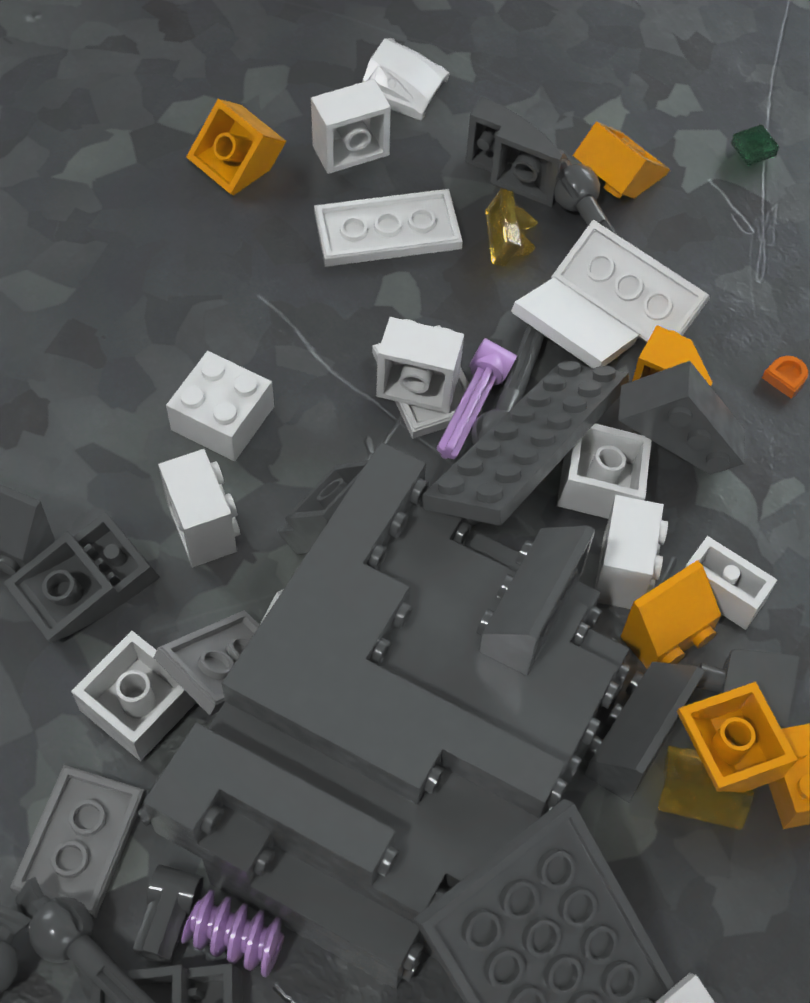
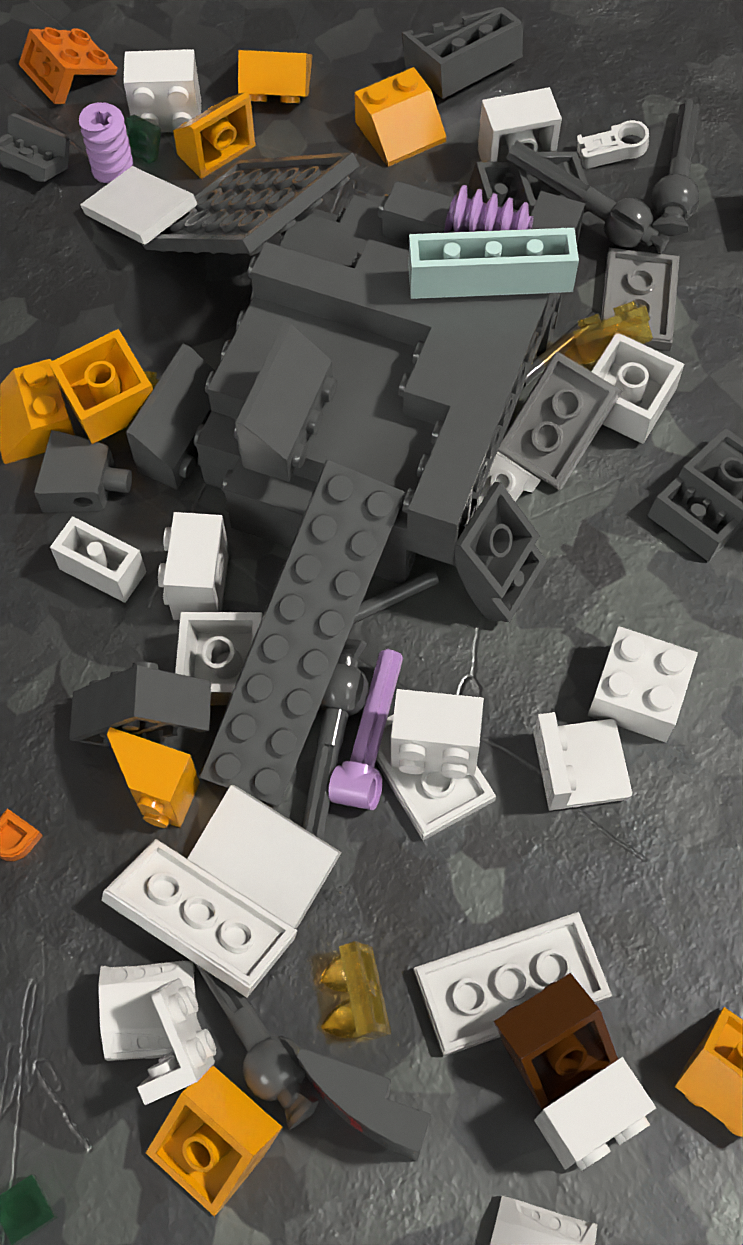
camera: 175 degrees right, 5 degrees up
white brick [158,449,241,568] -> none
light orange slope [621,560,721,669] -> none
none -> white slope [98,961,197,1061]
none -> white bracket [137,978,216,1105]
none -> light aqua brick [408,228,579,299]
none -> lavender piece [444,185,534,233]
none -> reddish brown slope [494,973,618,1110]
none -> white bracket [533,712,632,811]
none -> clear yellow bracket [571,300,653,364]

